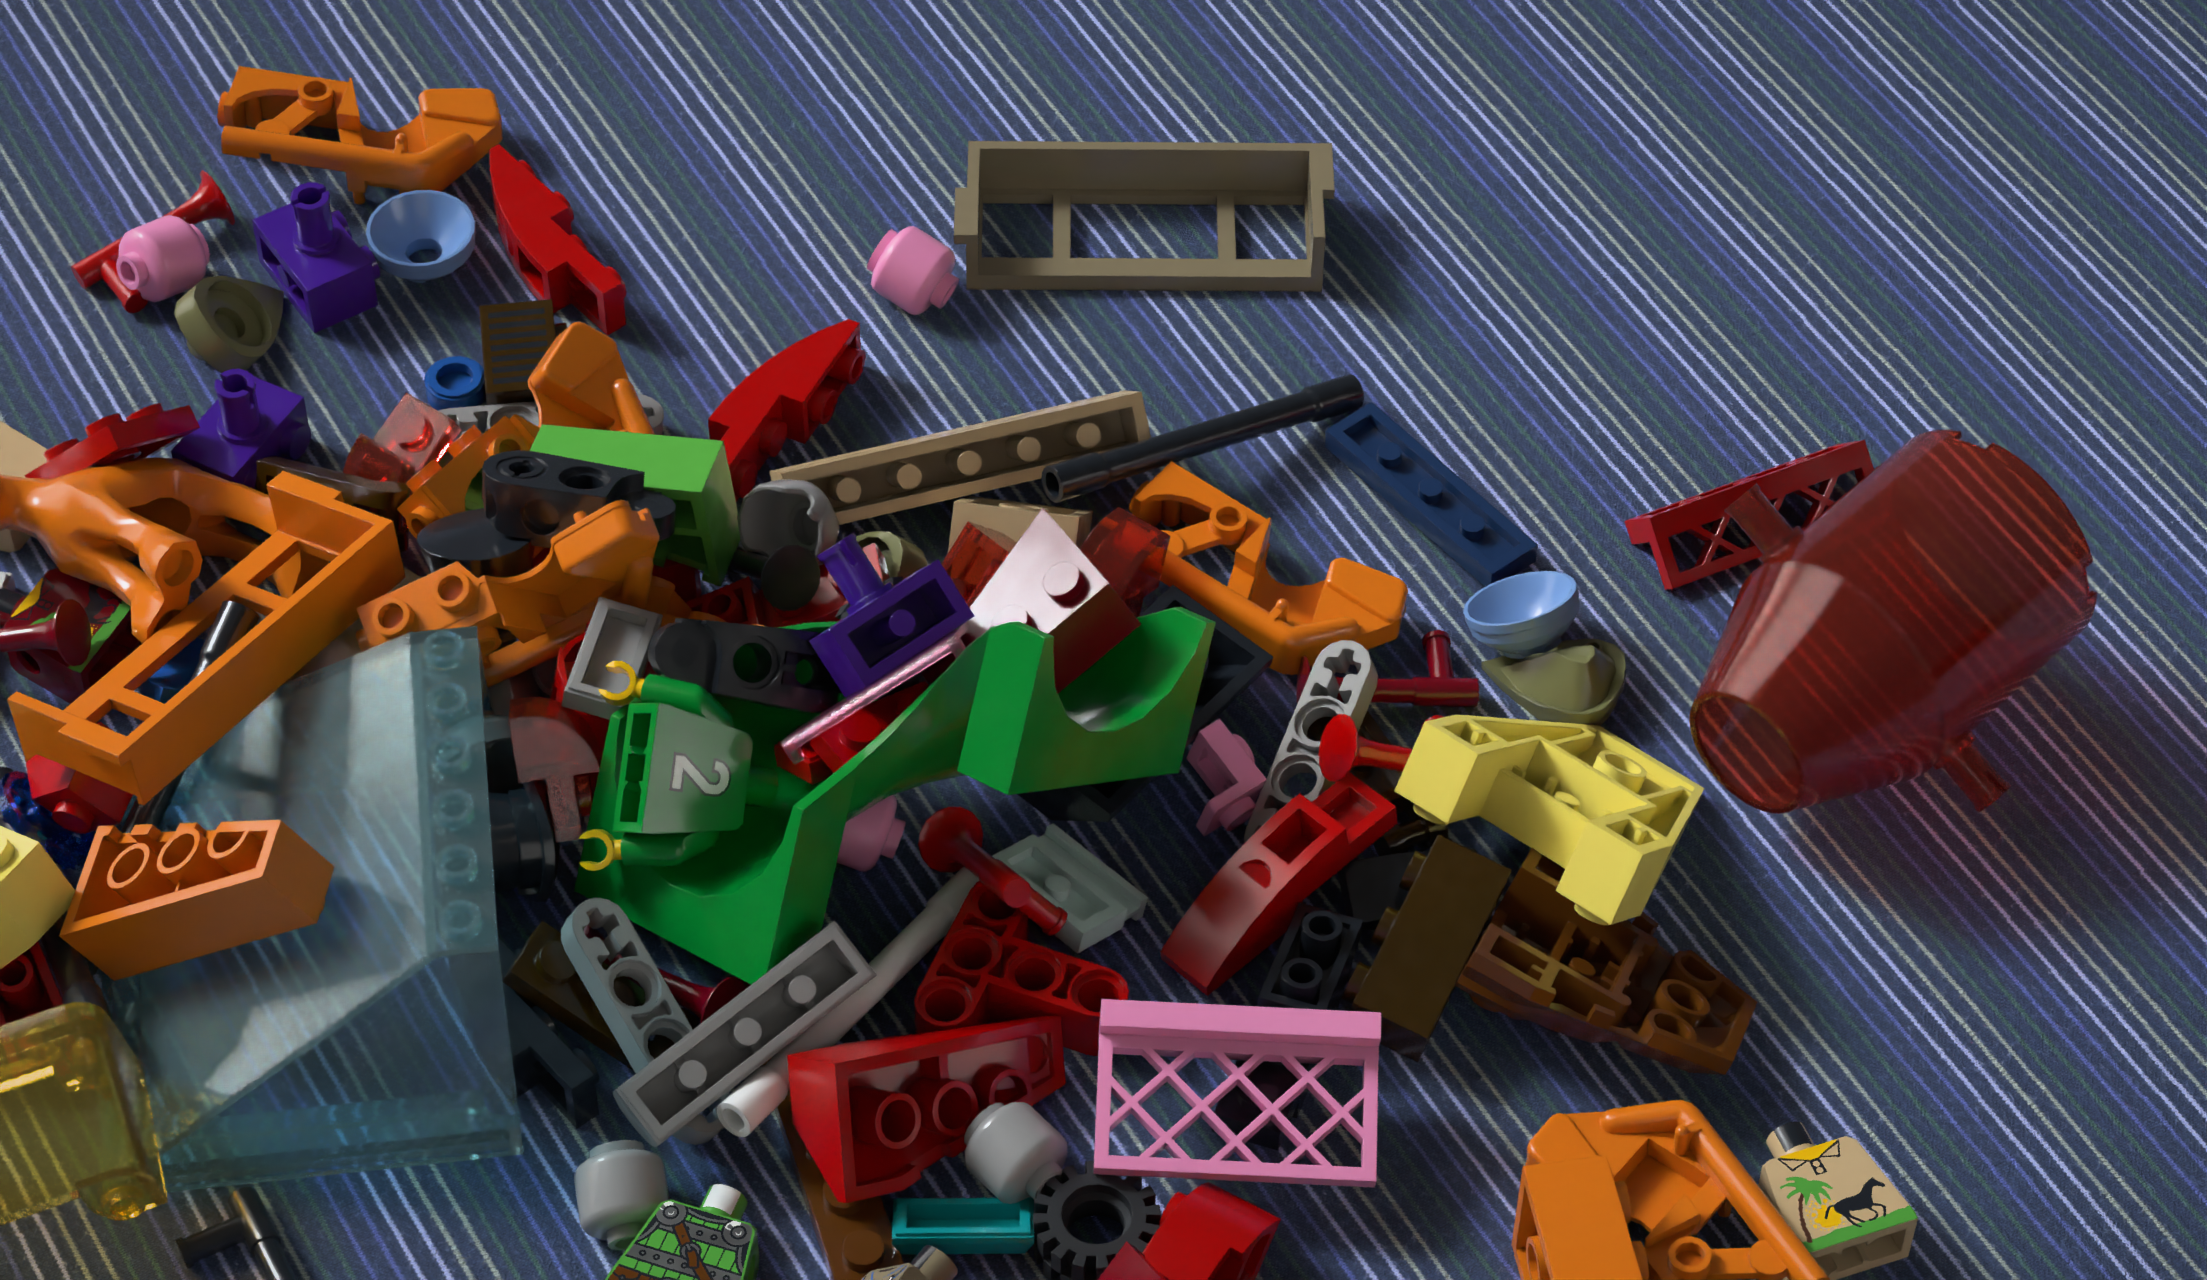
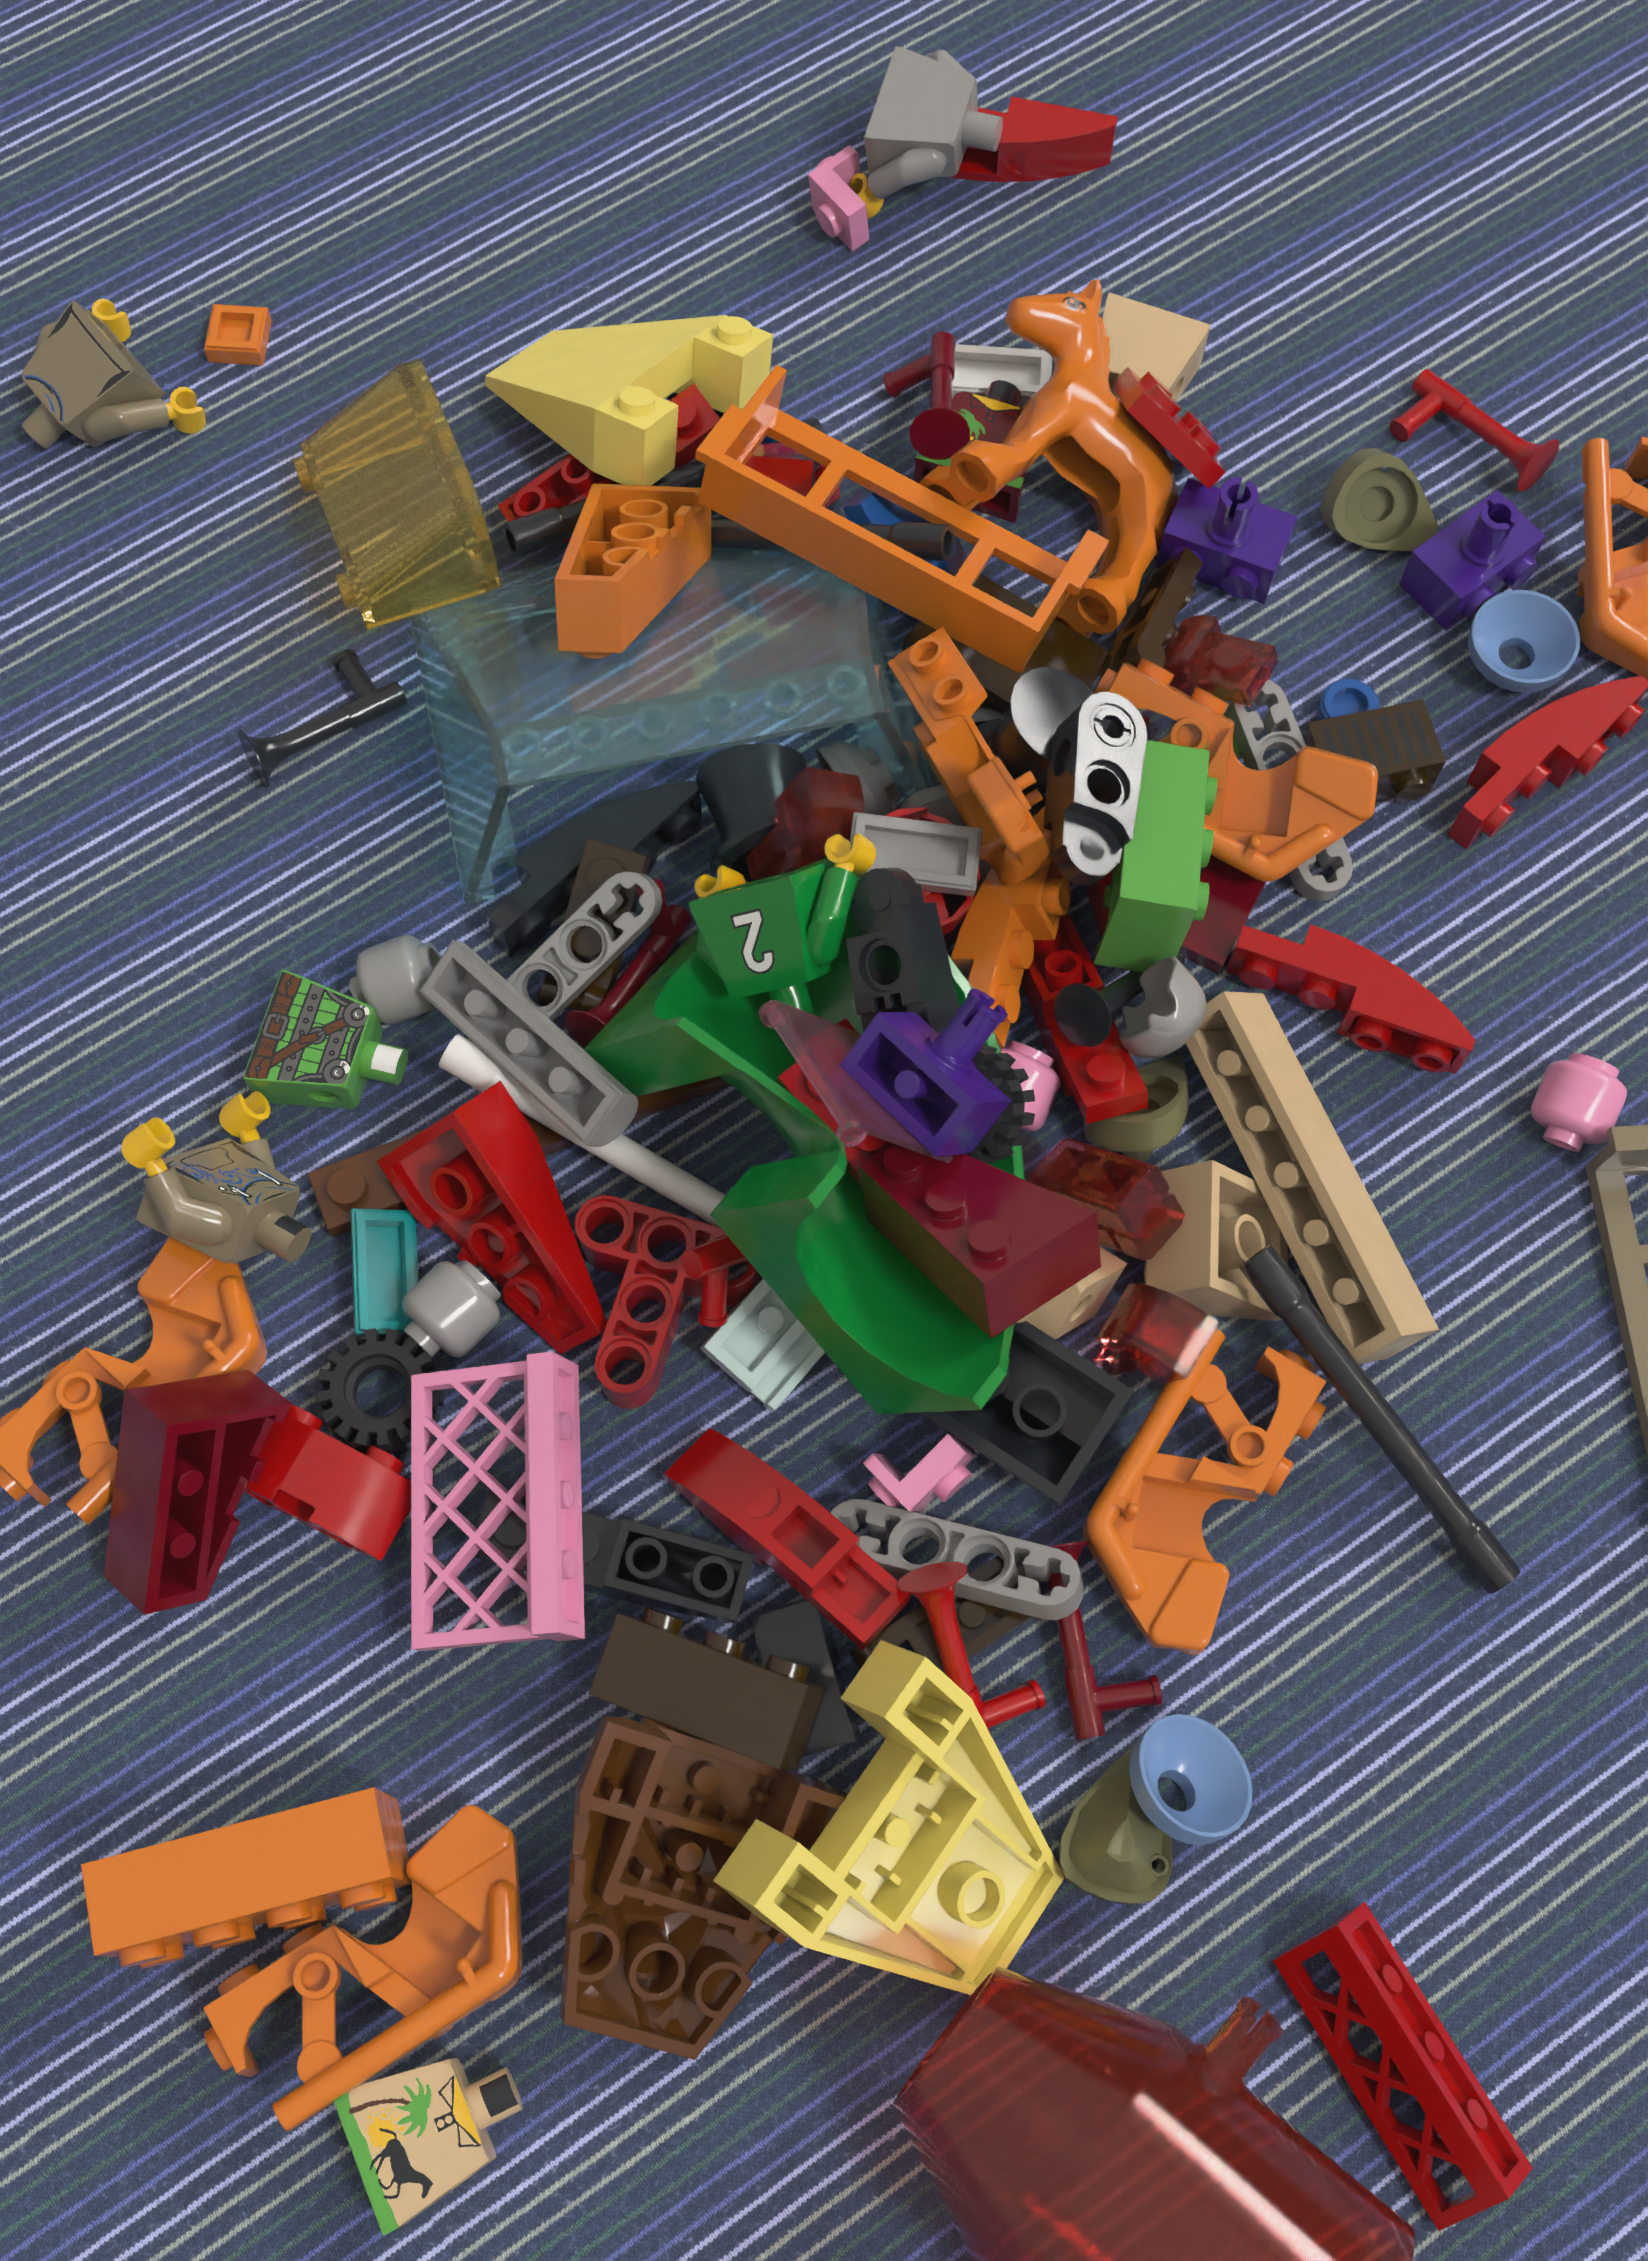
camera: 85 degrees right, 20 degrees up
bright pink head [116,215,210,302] -> none
dark blue plate [1324,402,1538,587] -> none

